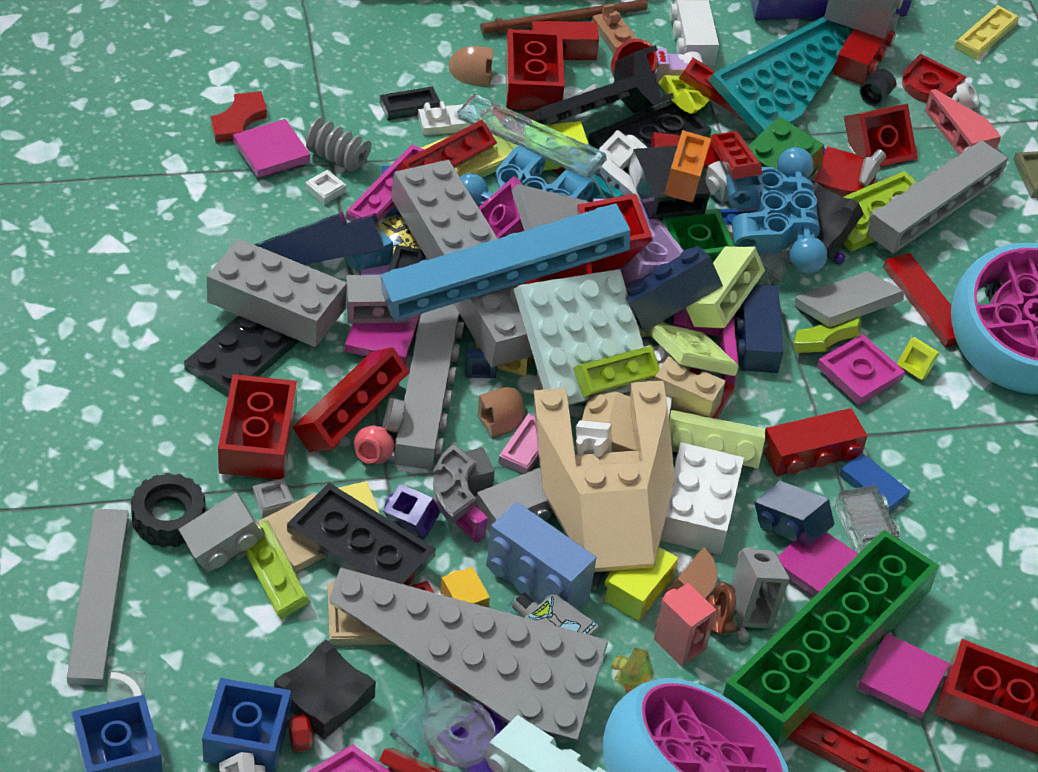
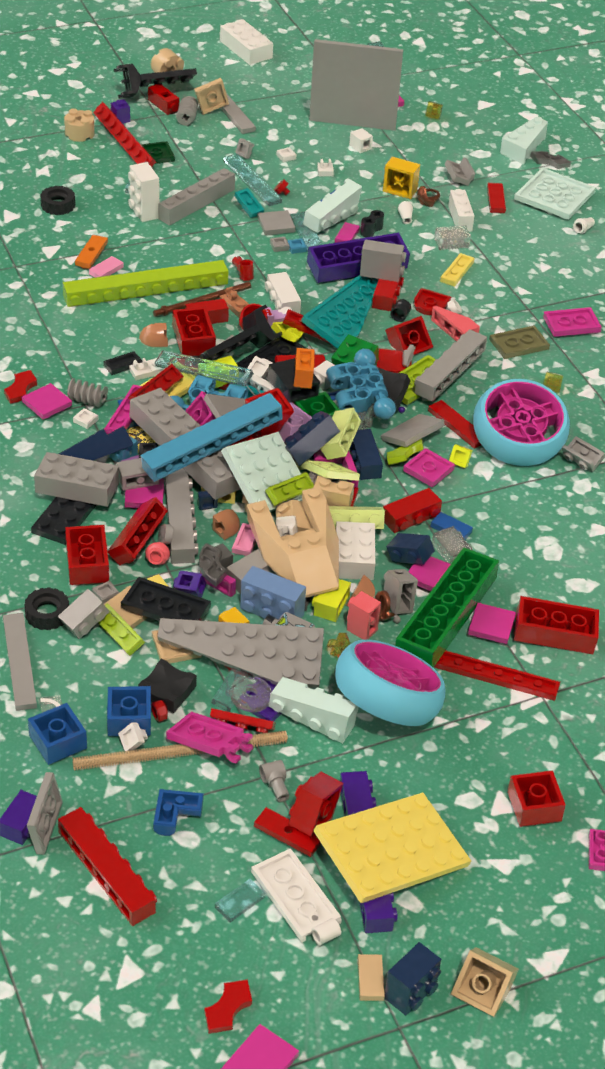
camera: 10 degrees left, 5 degrees down
red tile [710,131,762,179] -> none

